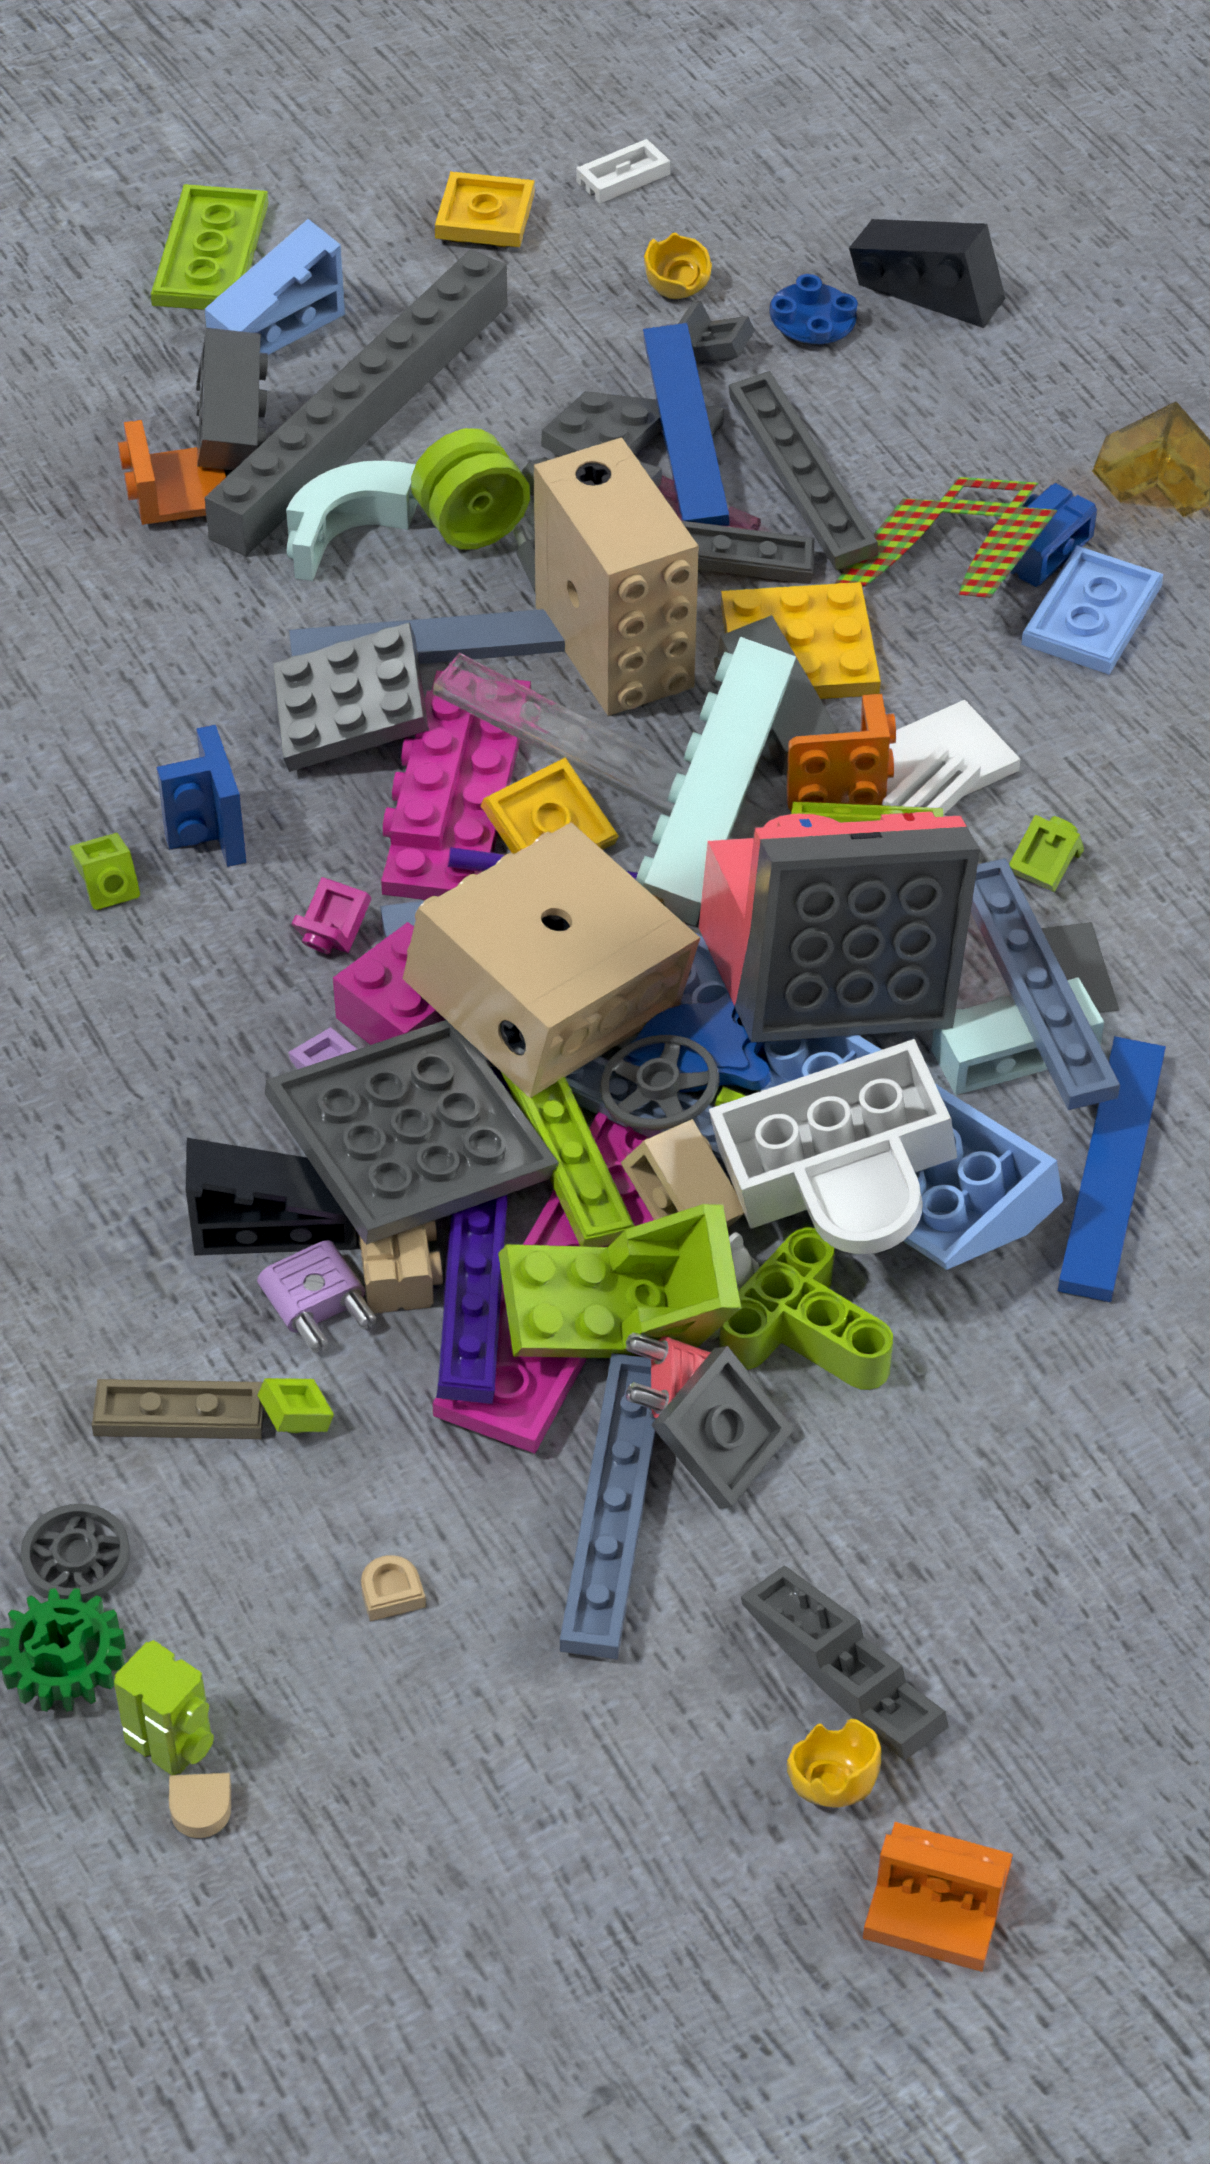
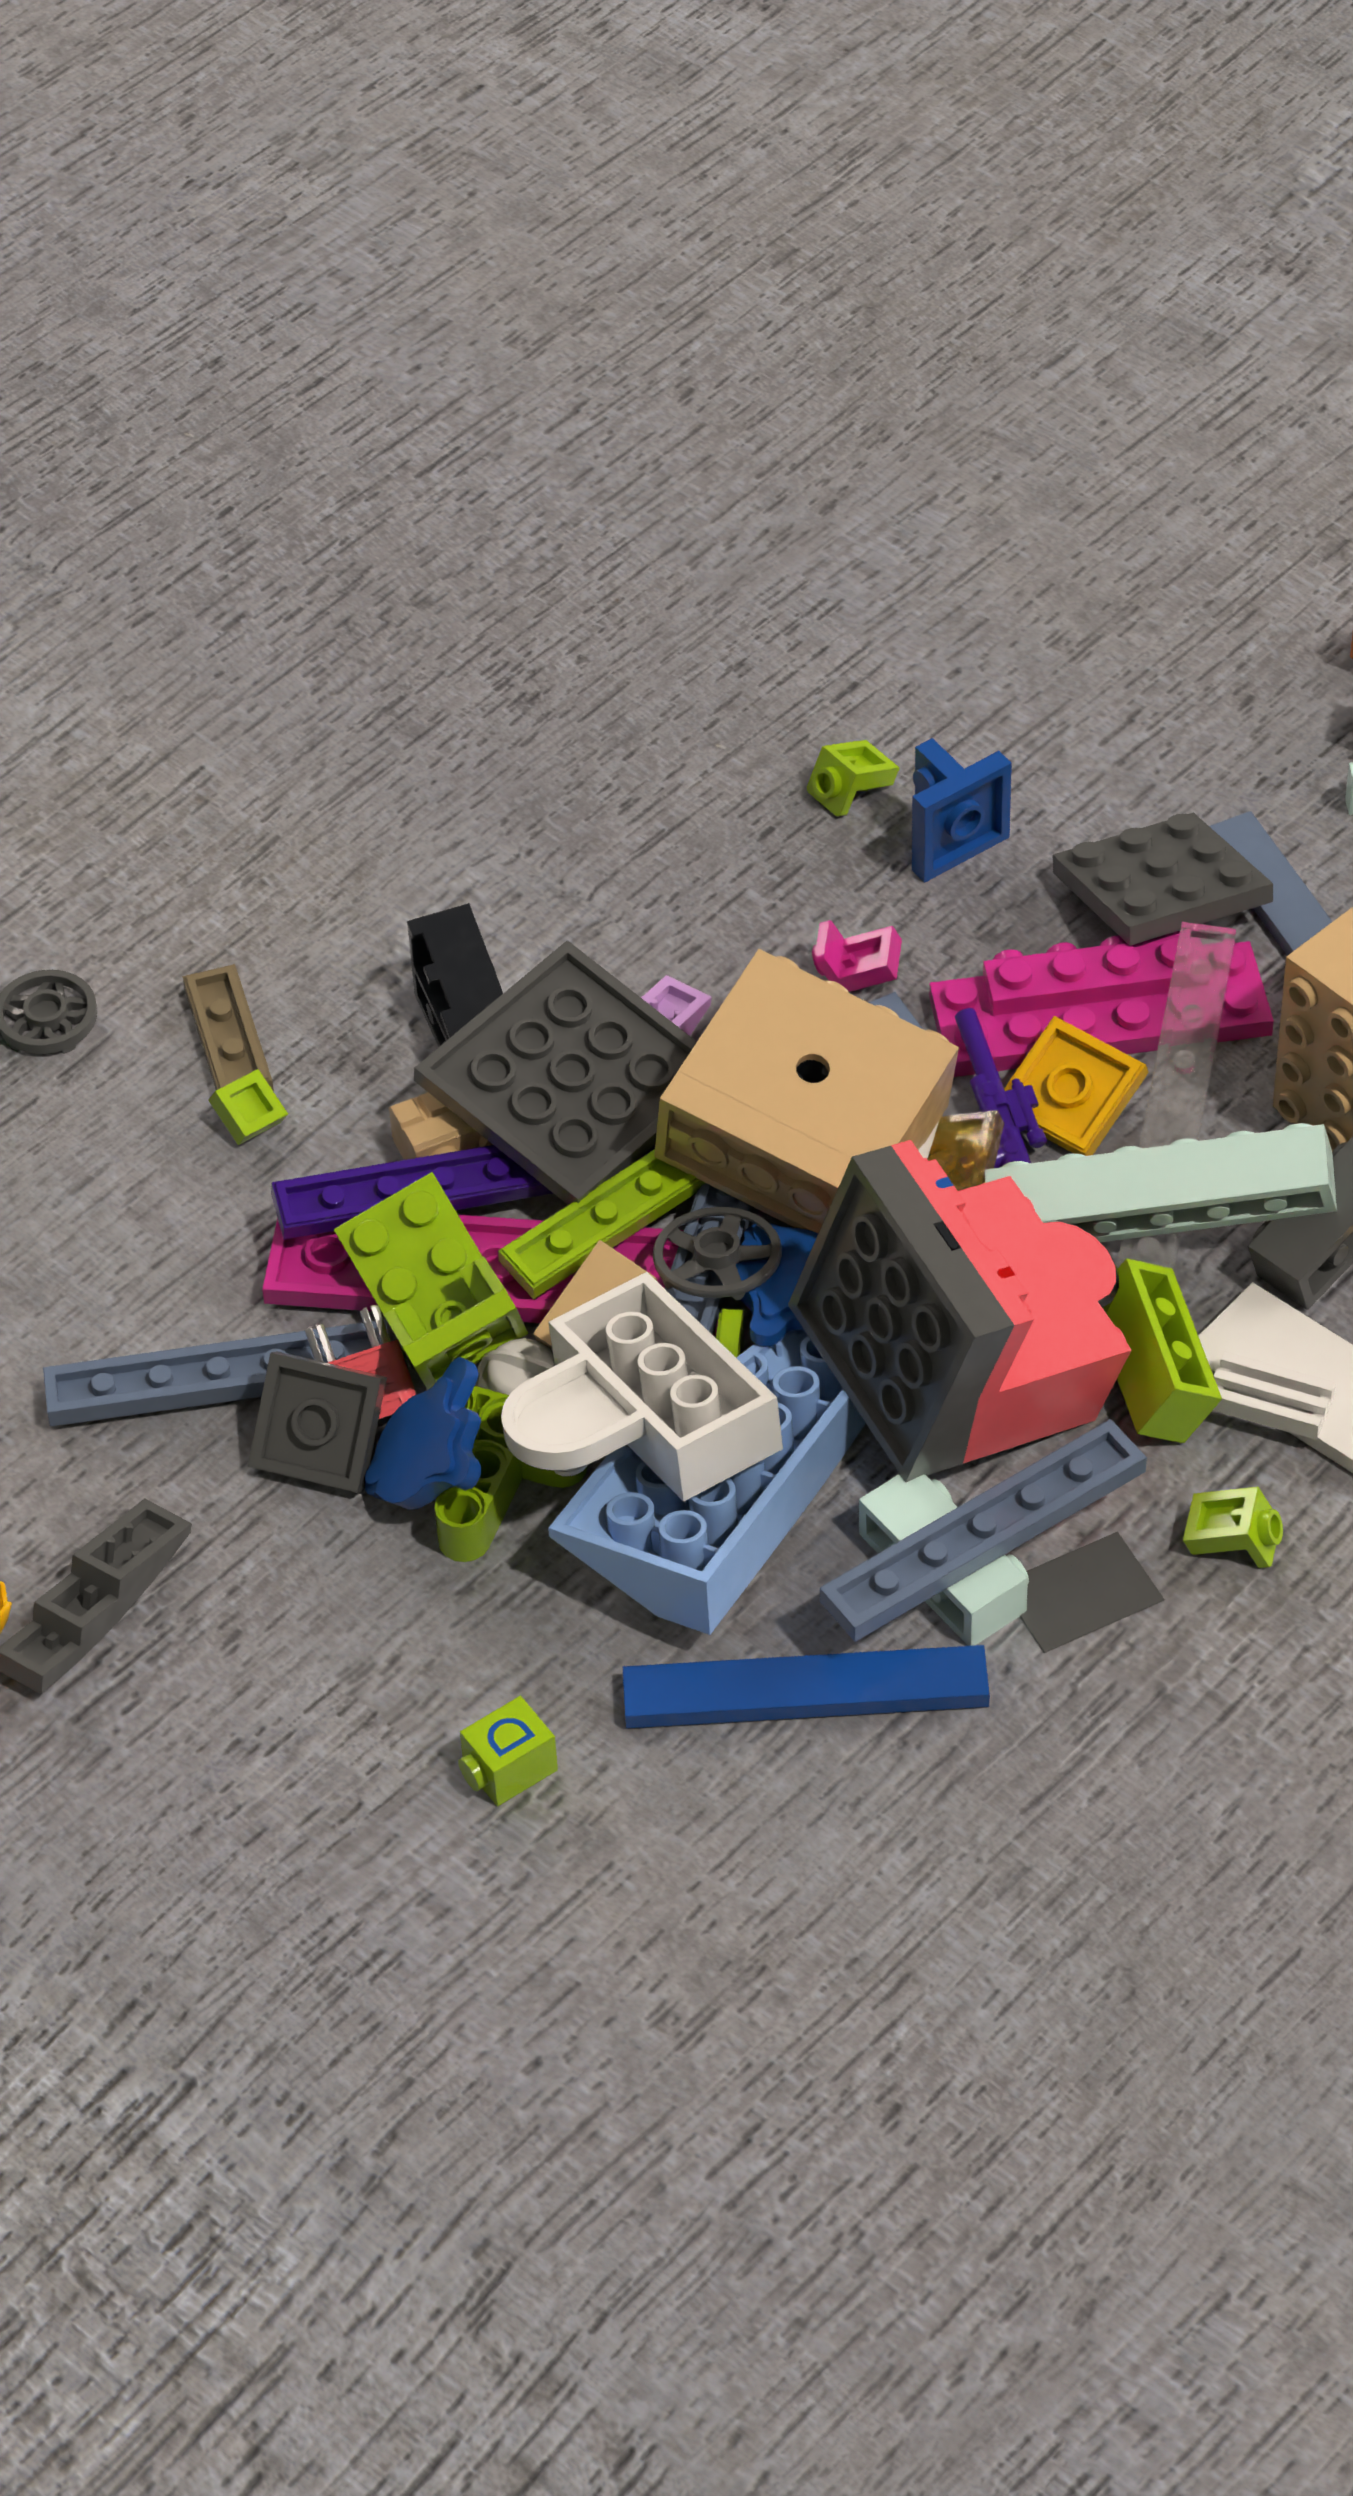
camera: 75 degrees right, 0 degrees up
lavender piece [257,1241,376,1353] -> none
tan tile [361,1555,426,1621] -> none
orange bracket [787,694,896,812] -> none
none -> blue tile [365,1357,481,1510]
none -> lime brick [458,1695,558,1807]

